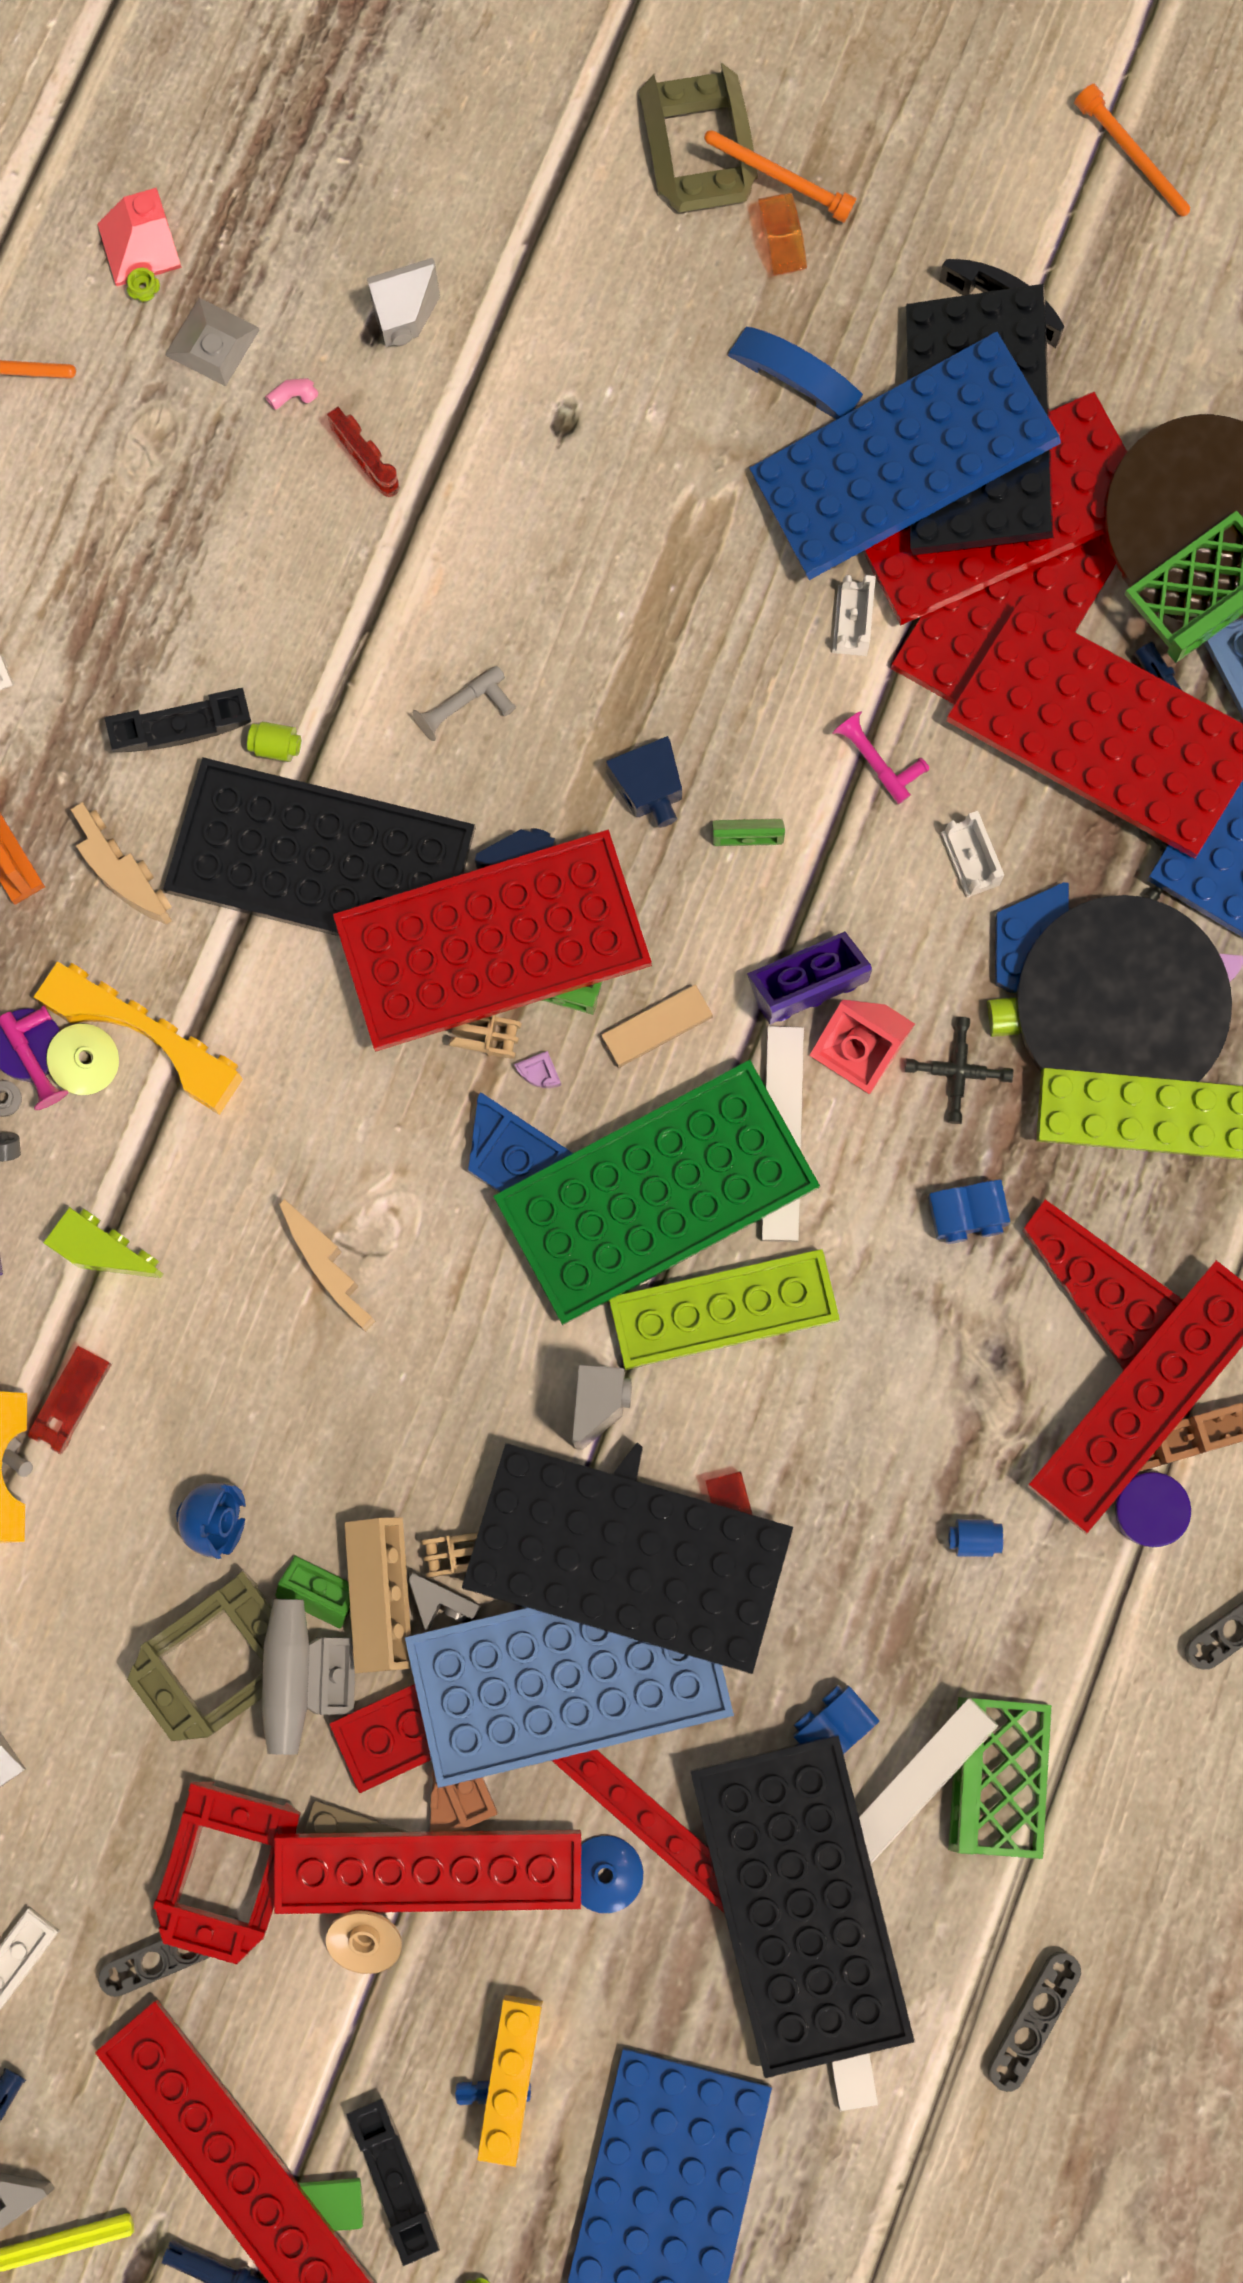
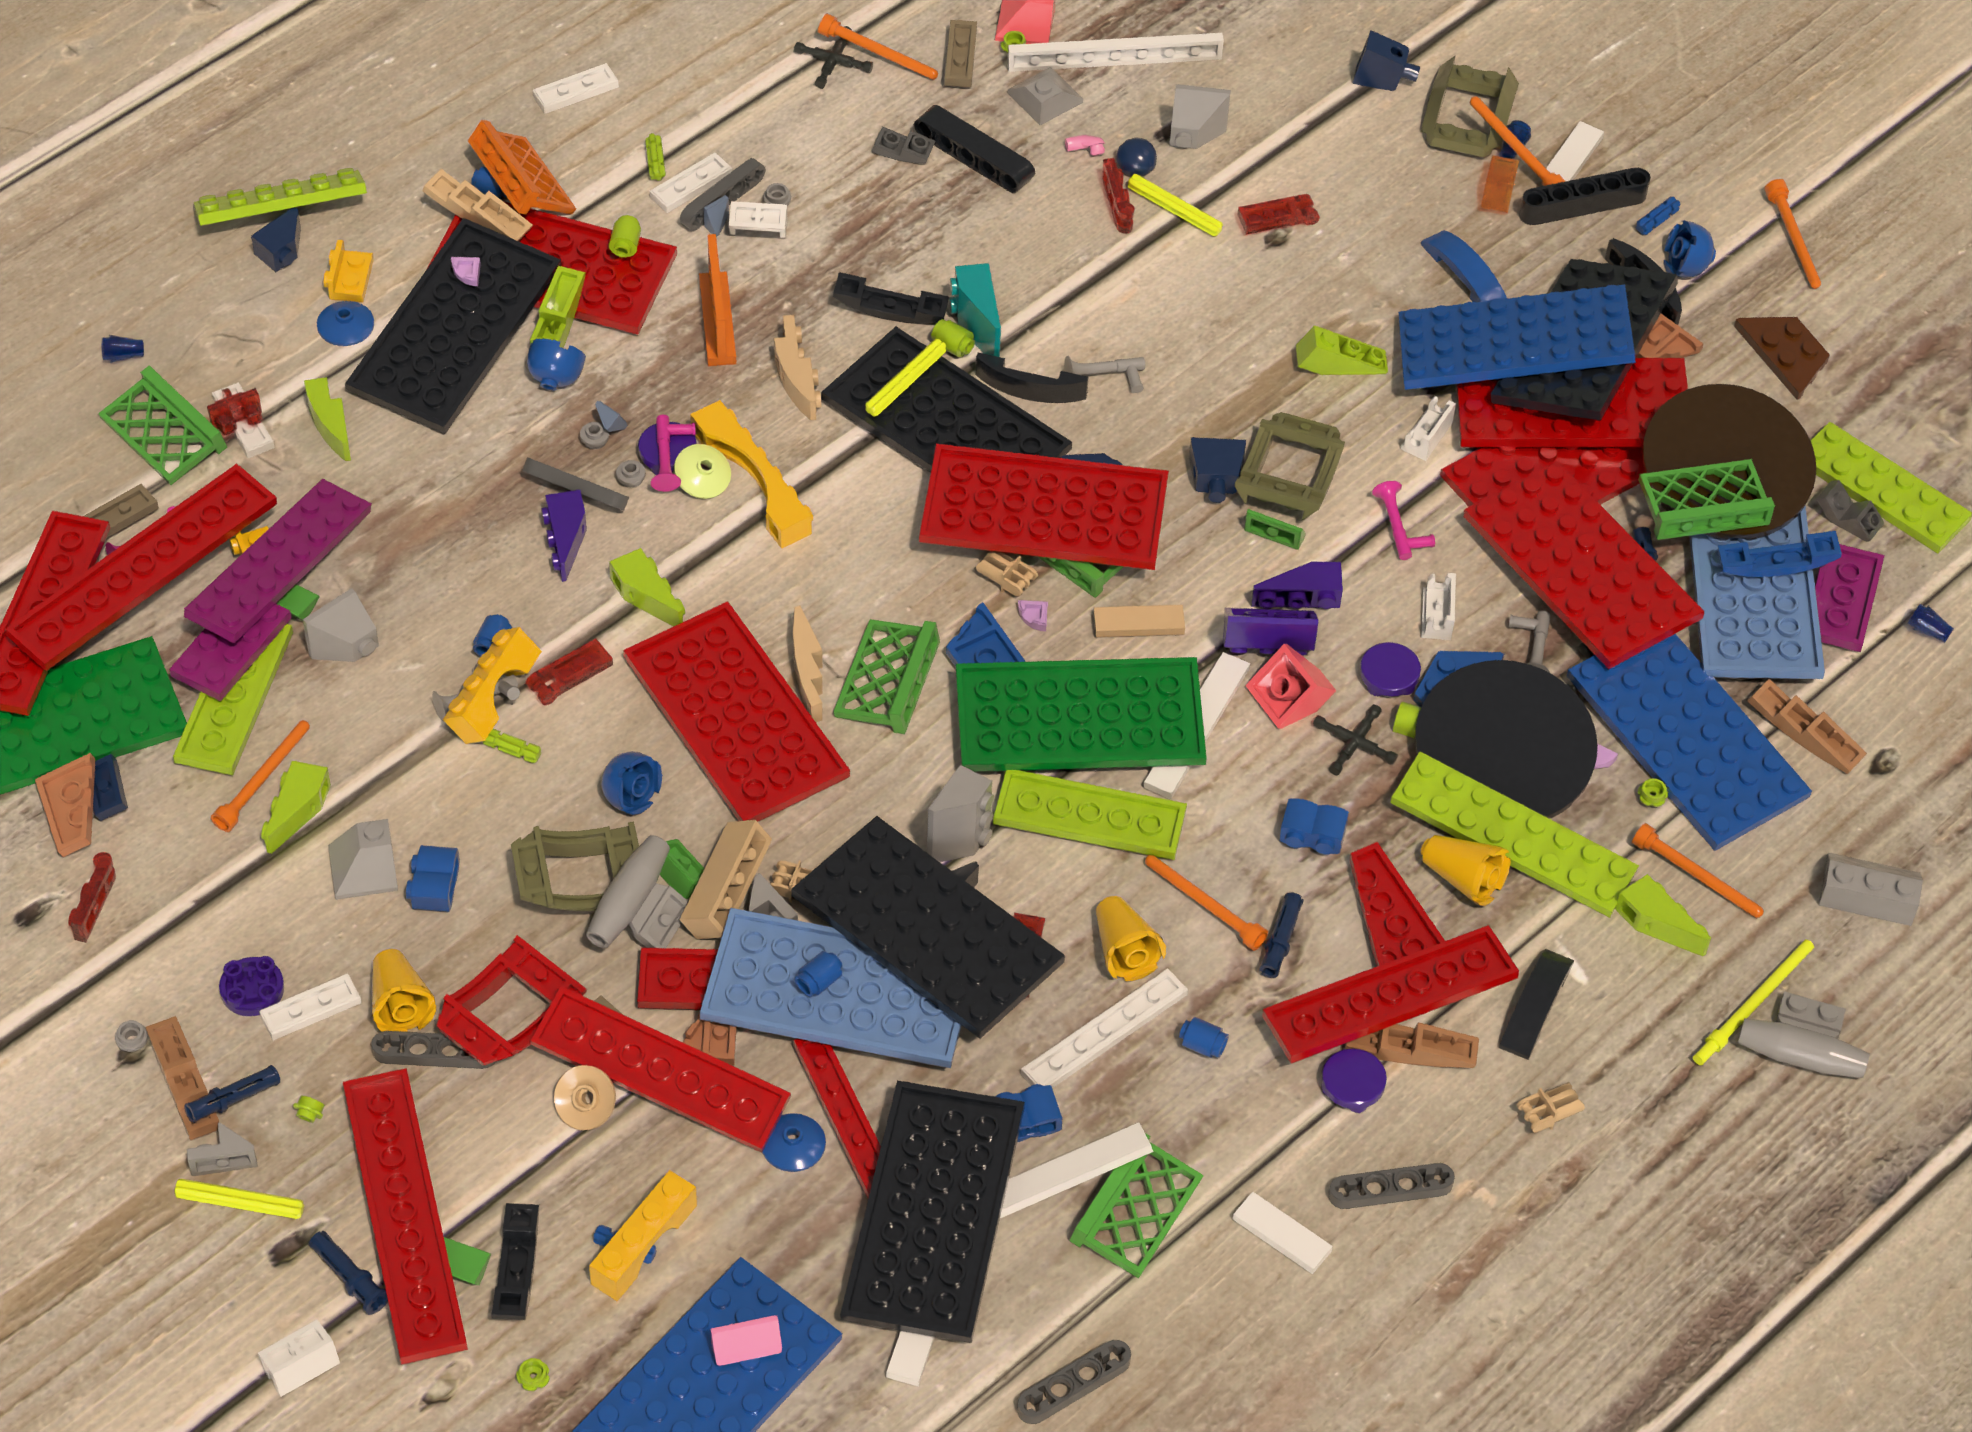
camera: 20 degrees right, 25 degrees down
none -> lime plate [293,1095,325,1123]
none -> yellow cone [372,949,436,1032]
none -> blue brick [406,845,460,912]
none -> lime axle [483,729,541,763]
none -> red plate [623,601,850,822]
none -> bright pink slope [711,1315,782,1366]
none -> blue brick [795,951,843,997]
none -> bright green fence [834,619,940,734]
none -> neon yellow axle [865,339,946,417]
none -> dark grey slope [872,126,935,163]
none -> black beam [913,105,1035,193]
none -> dark tan plate [944,20,977,87]
none -> teal slope [949,263,1001,357]
none -> black slope [975,352,1089,403]
none -> white plate [1007,33,1224,72]
none -> white tile [1021,968,1188,1088]
none -> yellow cone [1096,896,1166,981]
none -> dark blue hair [1116,137,1157,177]
none -> neon yellow axle [1128,174,1223,237]
none -> orange piece [1145,855,1268,951]
none -> white tile [1233,1192,1333,1274]
none -> olive wedge [1235,412,1345,520]
none -> clear red plate [1237,194,1320,235]
none -> dark purple slope [1251,561,1343,609]
none -> dark blue pin [1259,892,1304,978]
none -> lime slope [1296,325,1388,375]
none -> dark blue torso [1352,30,1420,91]
none -> dark purple tile [1360,642,1421,697]
none -> yellow cone [1421,835,1511,906]
none -> clear blue cone [1499,120,1531,162]
none -> light grey piece [1509,611,1550,673]
none -> black beam [1519,167,1651,225]
none -> white tile [1546,121,1604,181]
none -> blue axle [1636,197,1681,235]
none -> nougat wing [1636,314,1703,358]
none -> blue cylinder [1664,220,1716,278]
none -> reddish brown wing [1734,317,1830,400]

